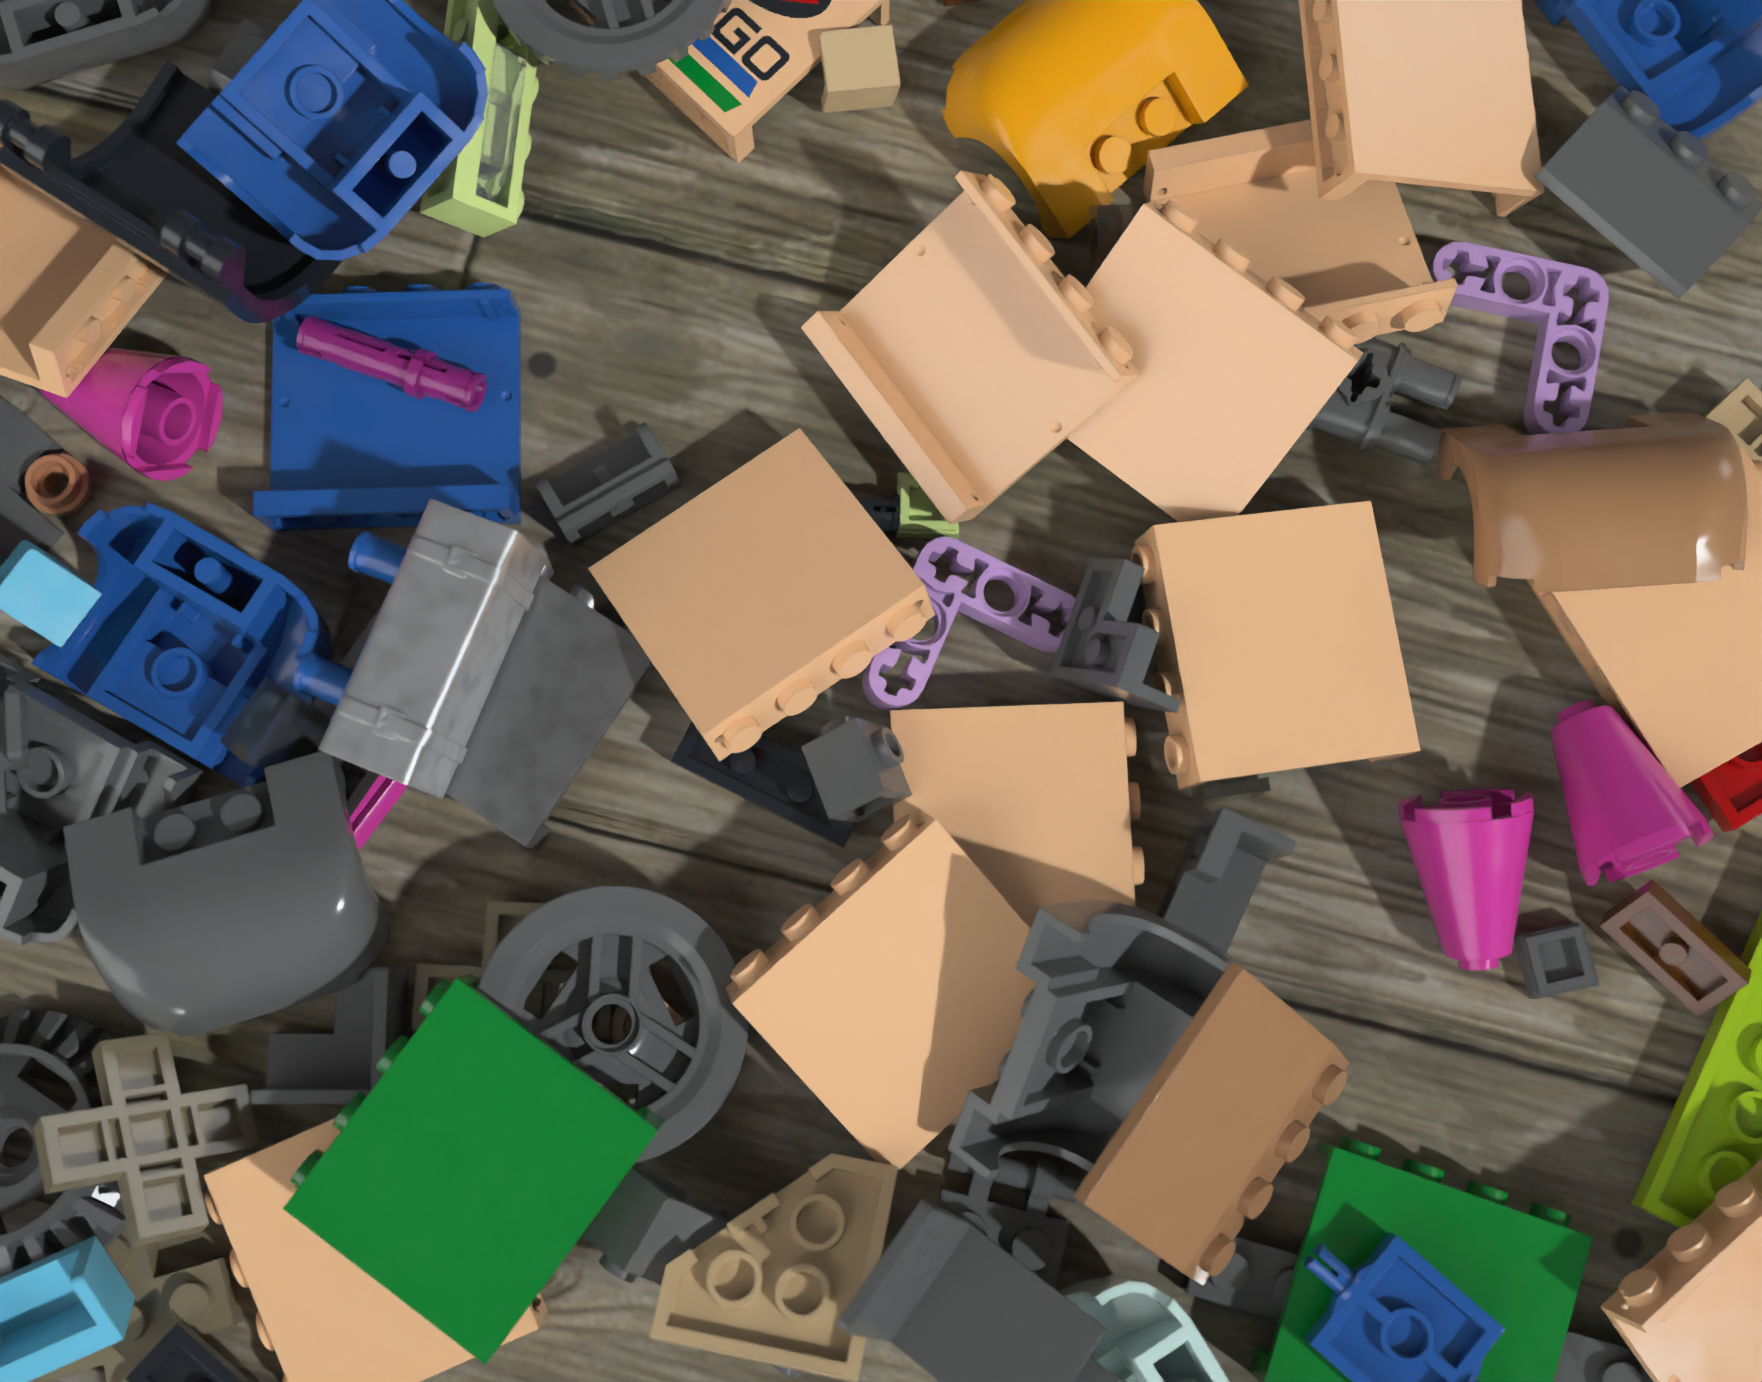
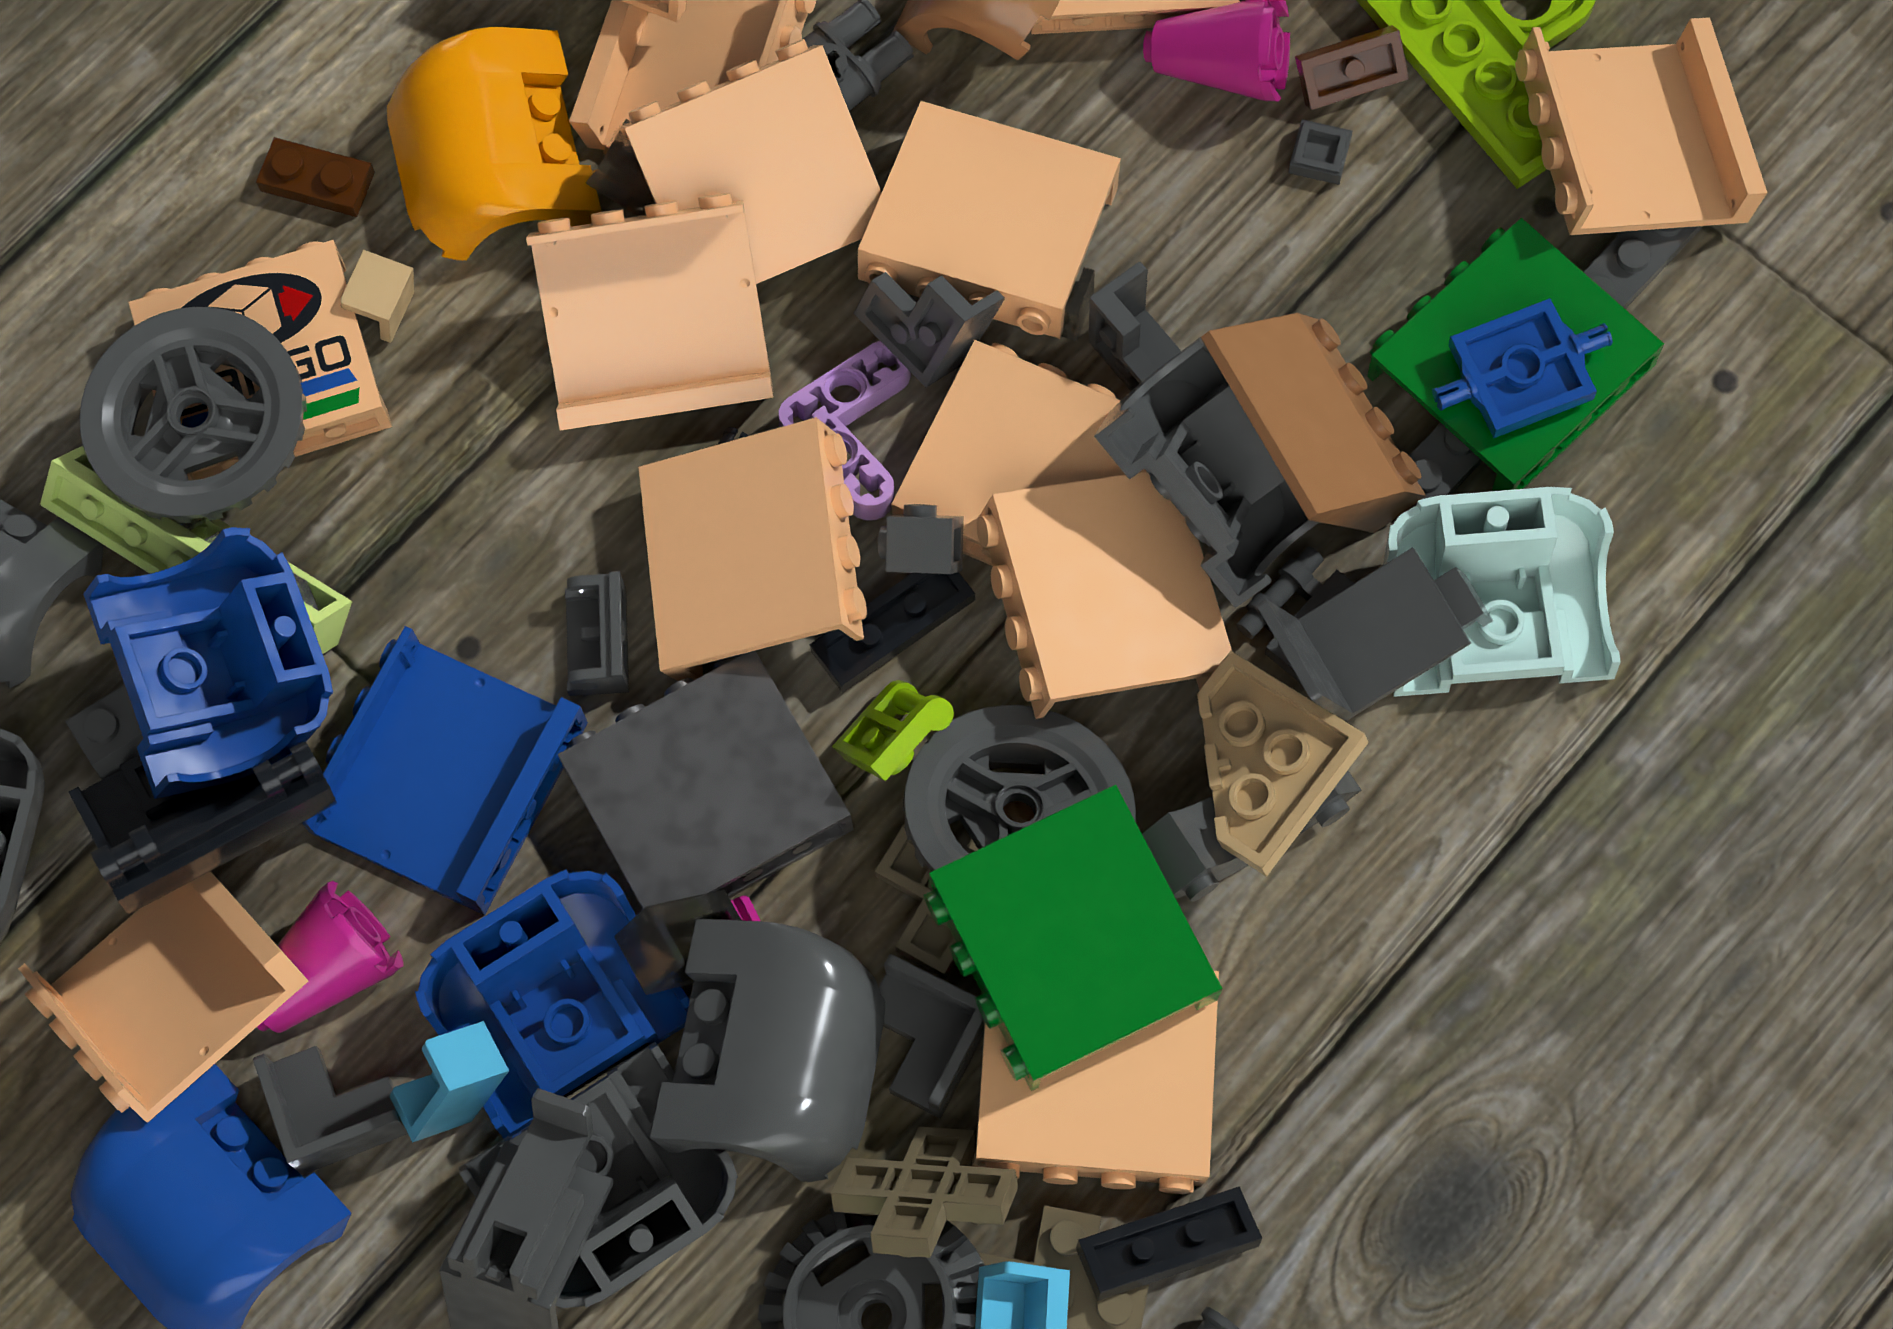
camera: 55 degrees left, 10 degrees down
nougat plate [25,453,92,516] -> none
flat silver piece [293,499,547,800] -> none
magenta pin [296,315,487,413] -> none
yellowish green tile [896,472,959,539] -> none
dark pink cone [1398,788,1535,970] -> none
none -> lime plate [832,680,954,781]

